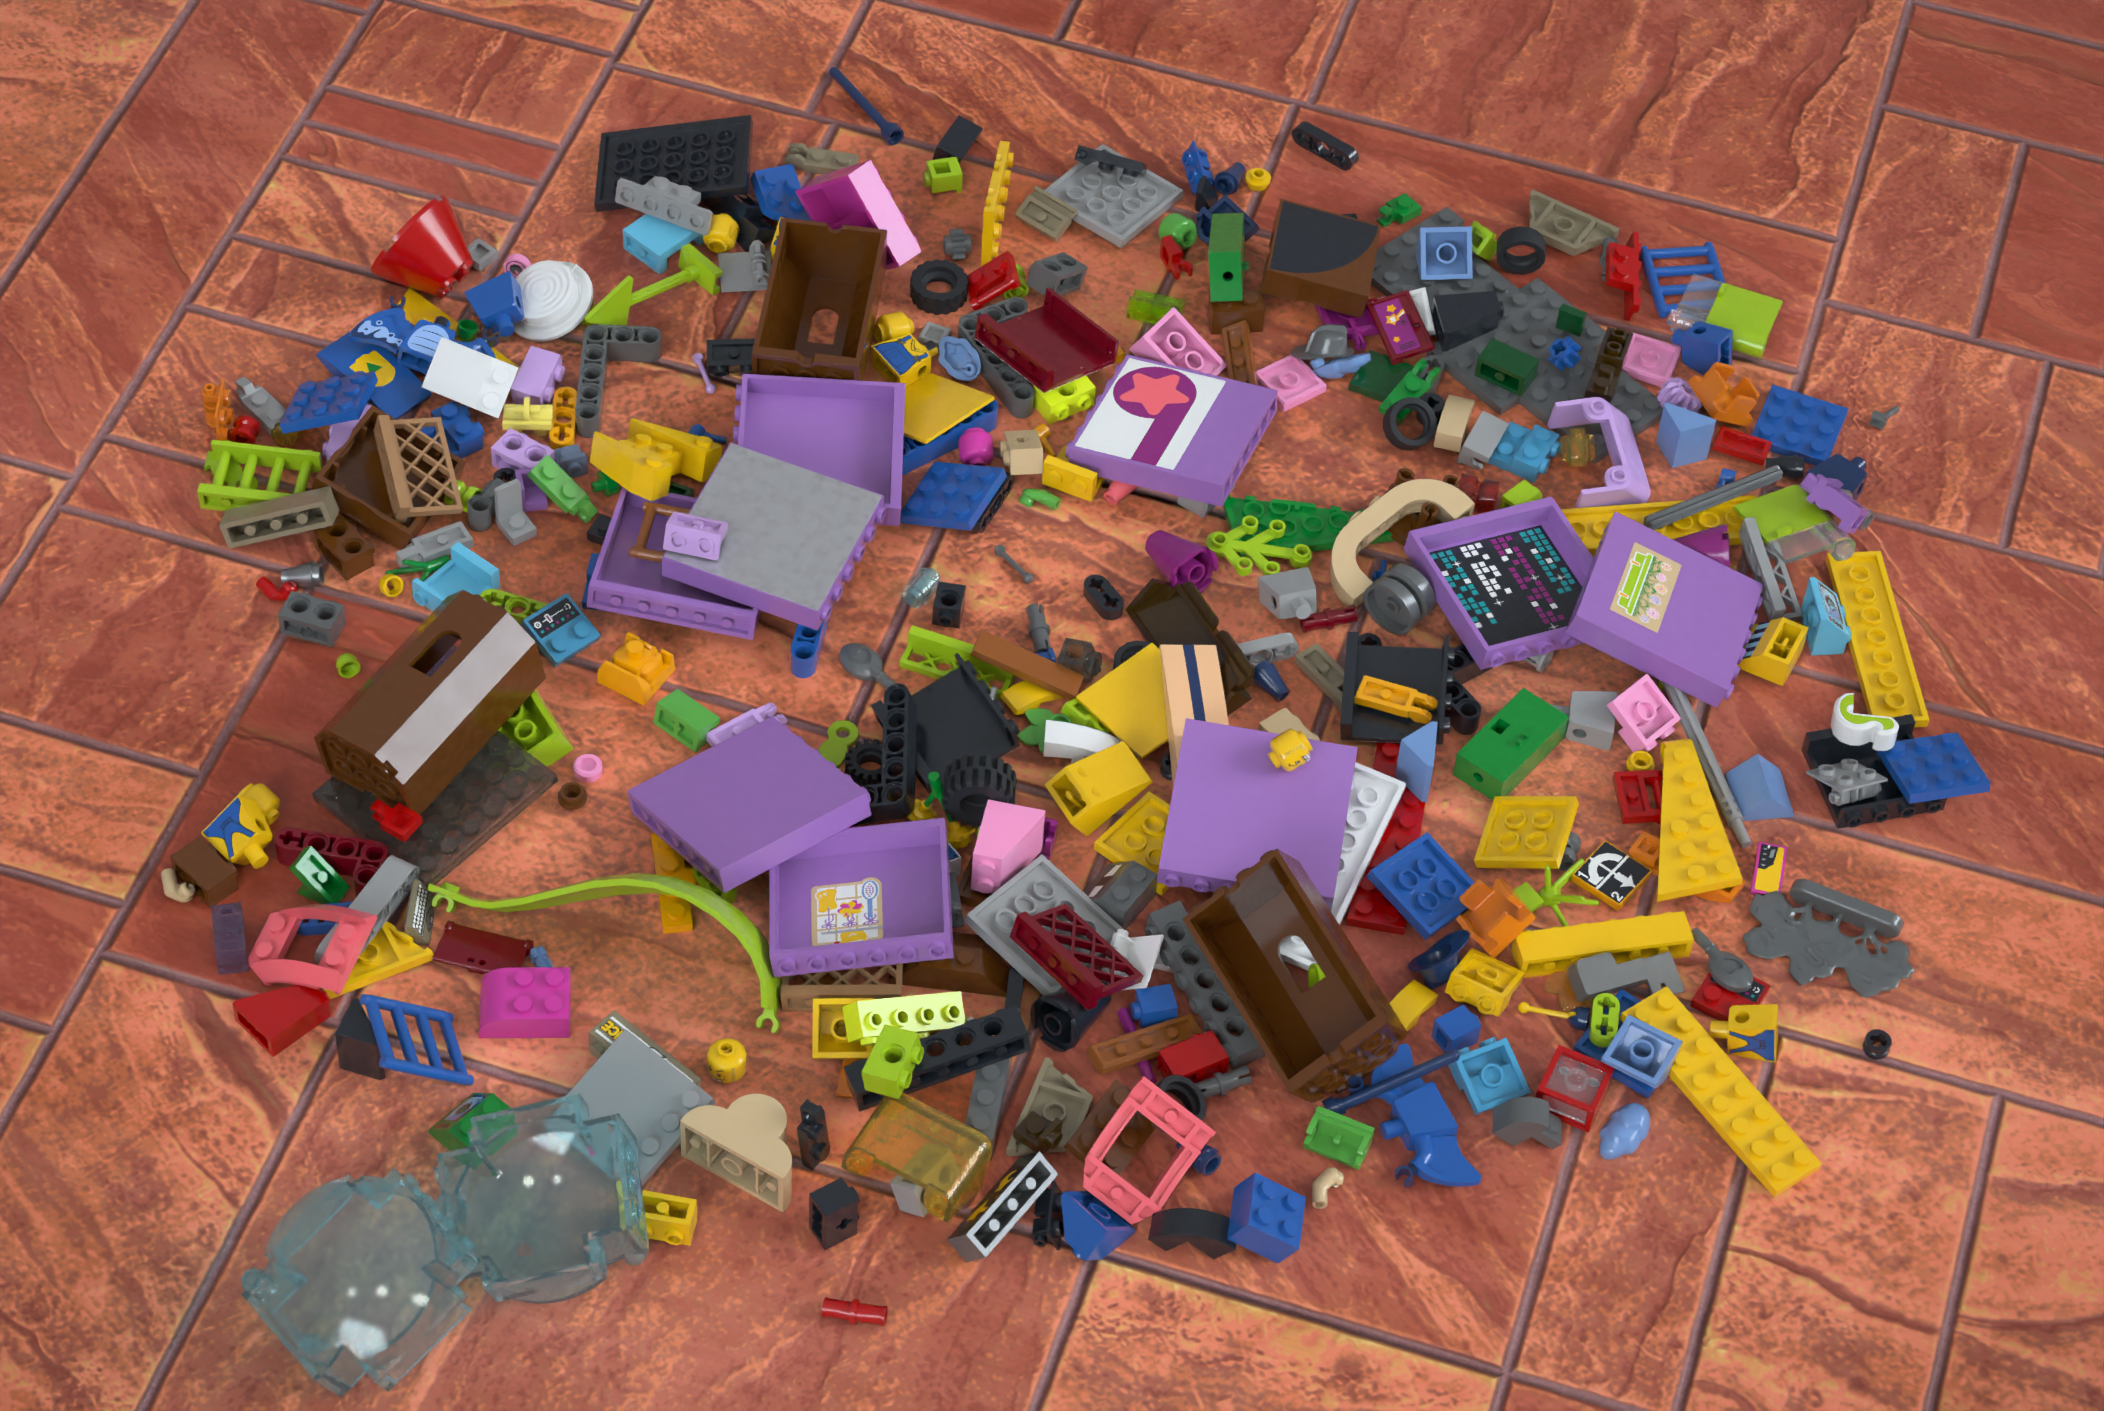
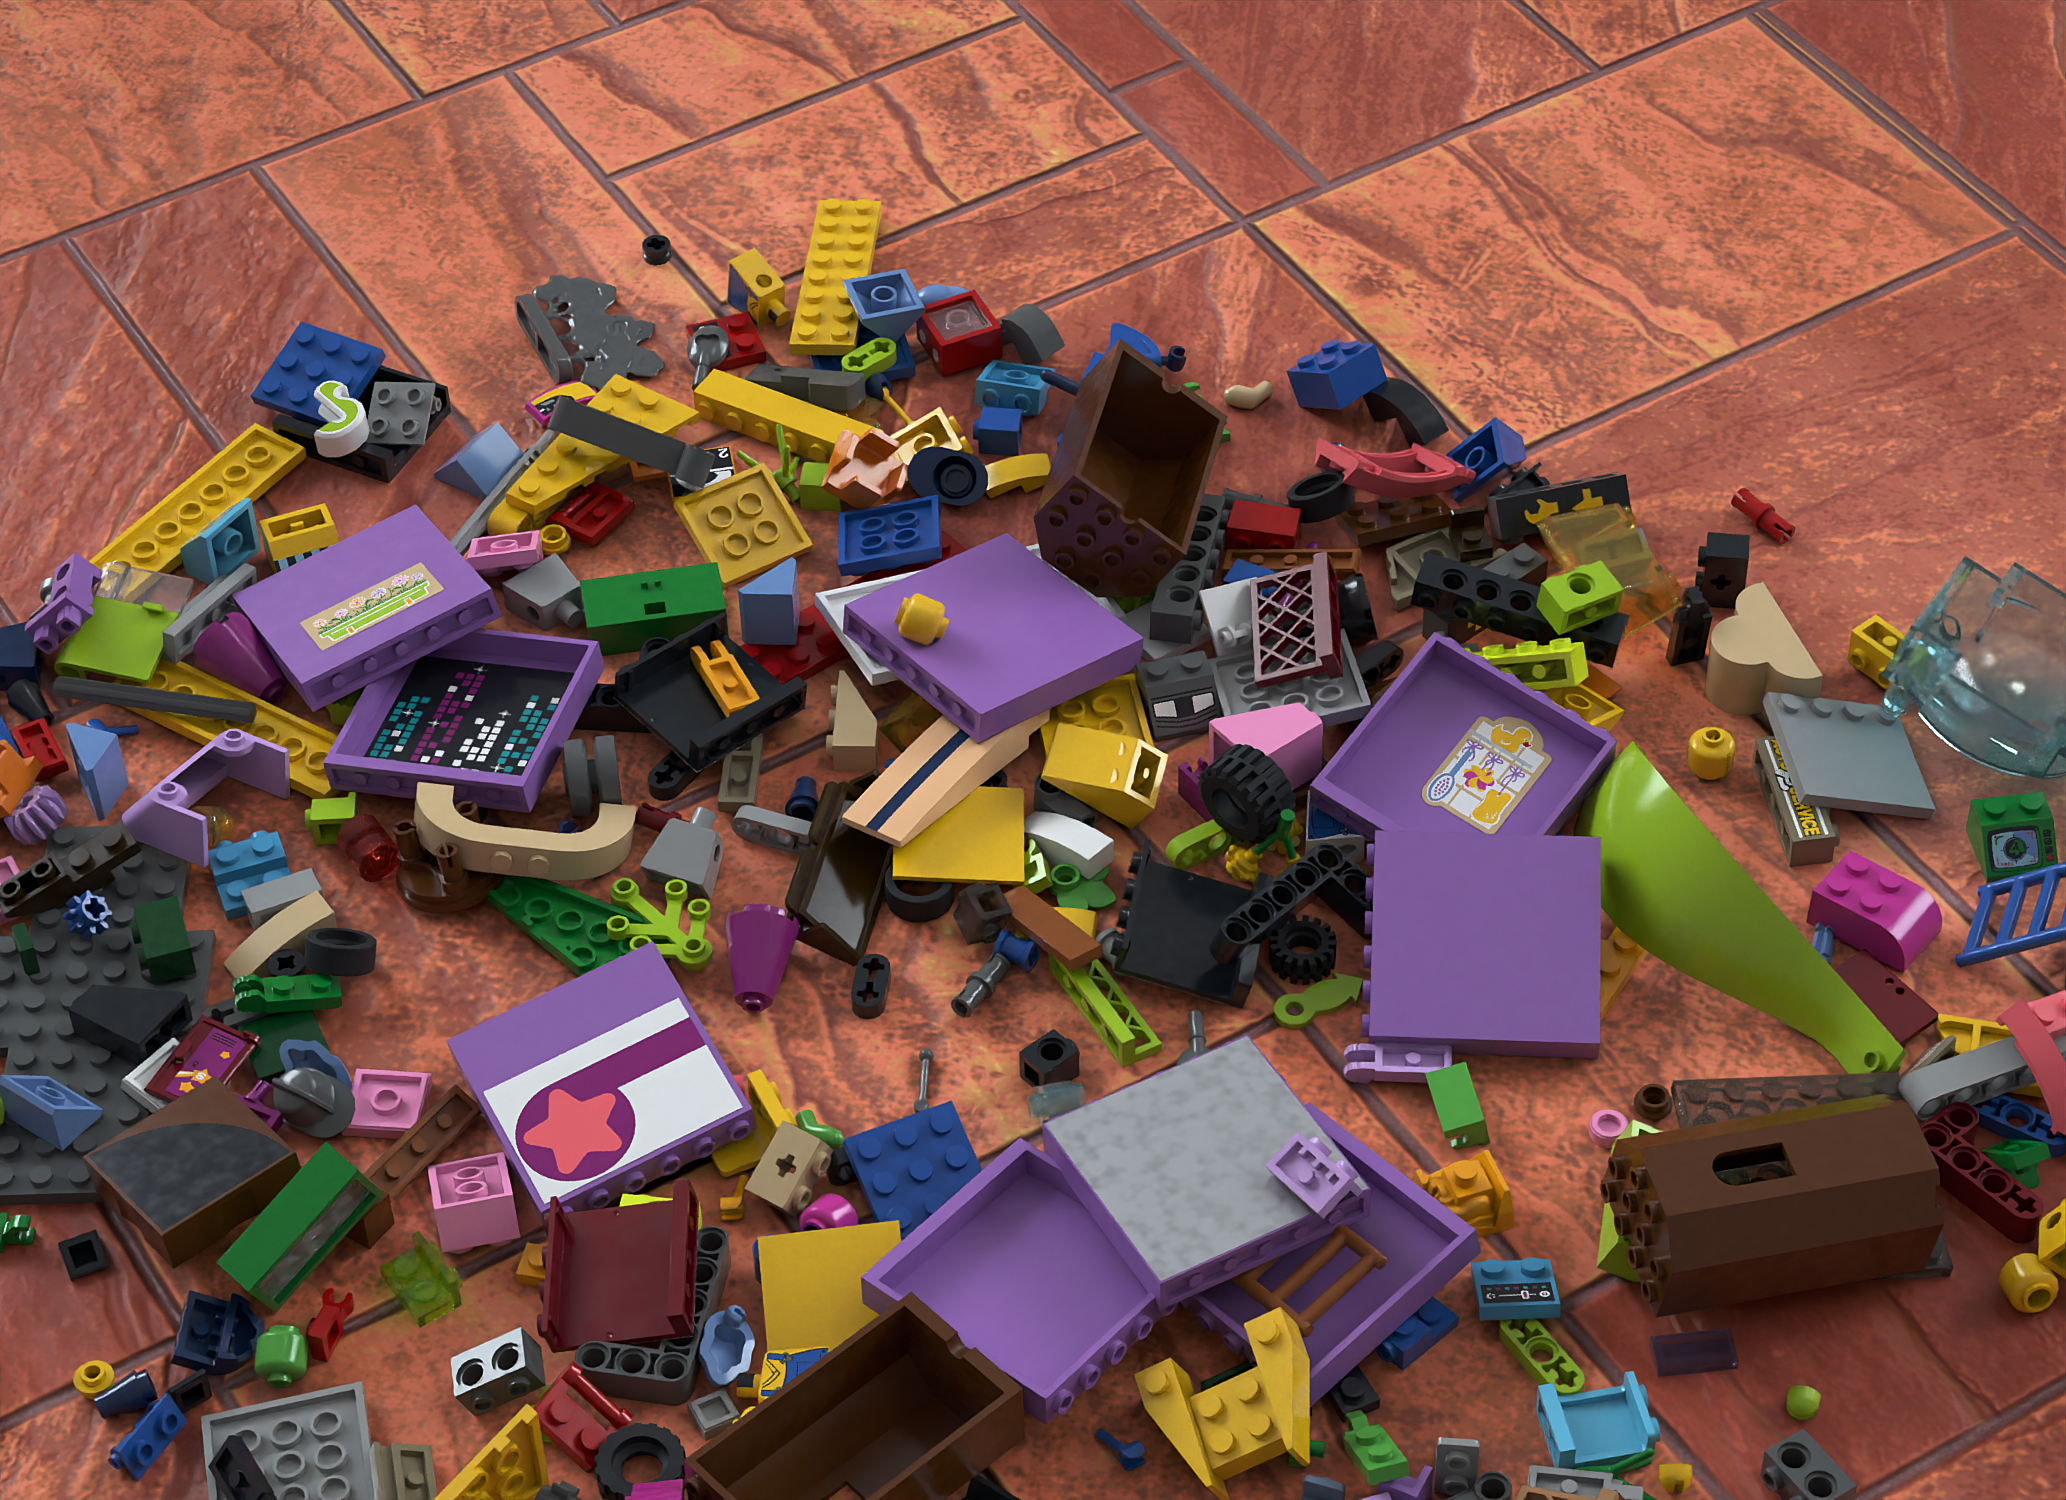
camera: 135 degrees left, 5 degrees down
none -> dark grey beam [547,395,715,488]

